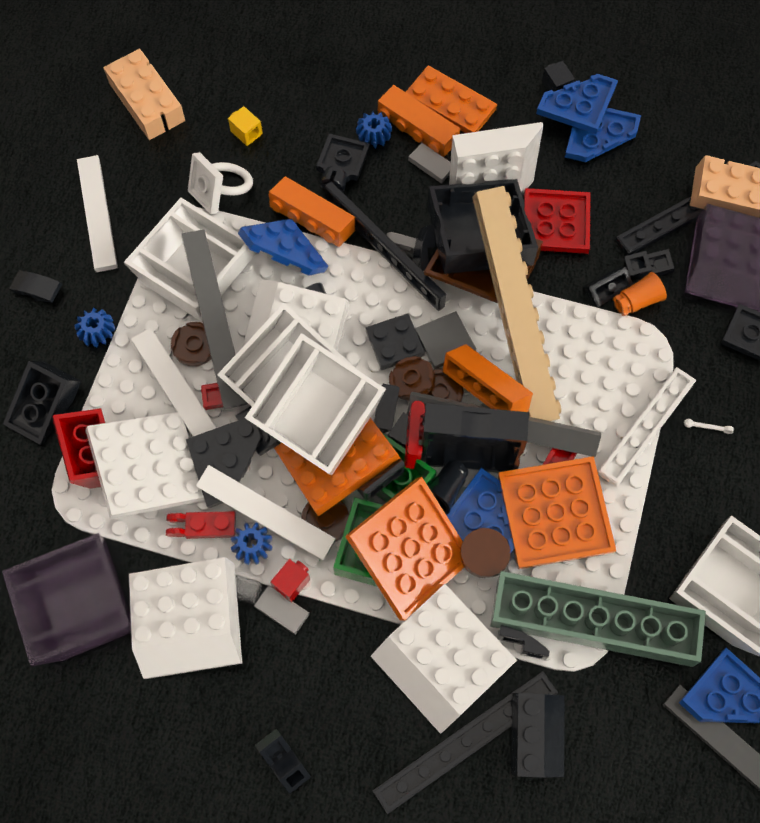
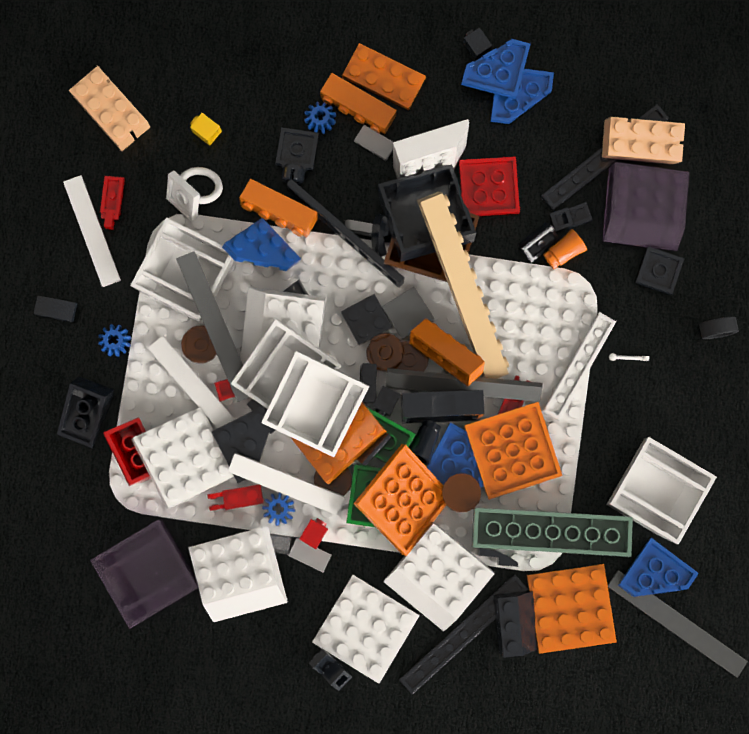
camera: 10 degrees left, 15 degrees up
red hinge [404,400,425,469] -> none
none -> red hinge [100,176,125,230]
none -> white plate [312,575,419,683]
none -> orange plate [527,564,617,654]

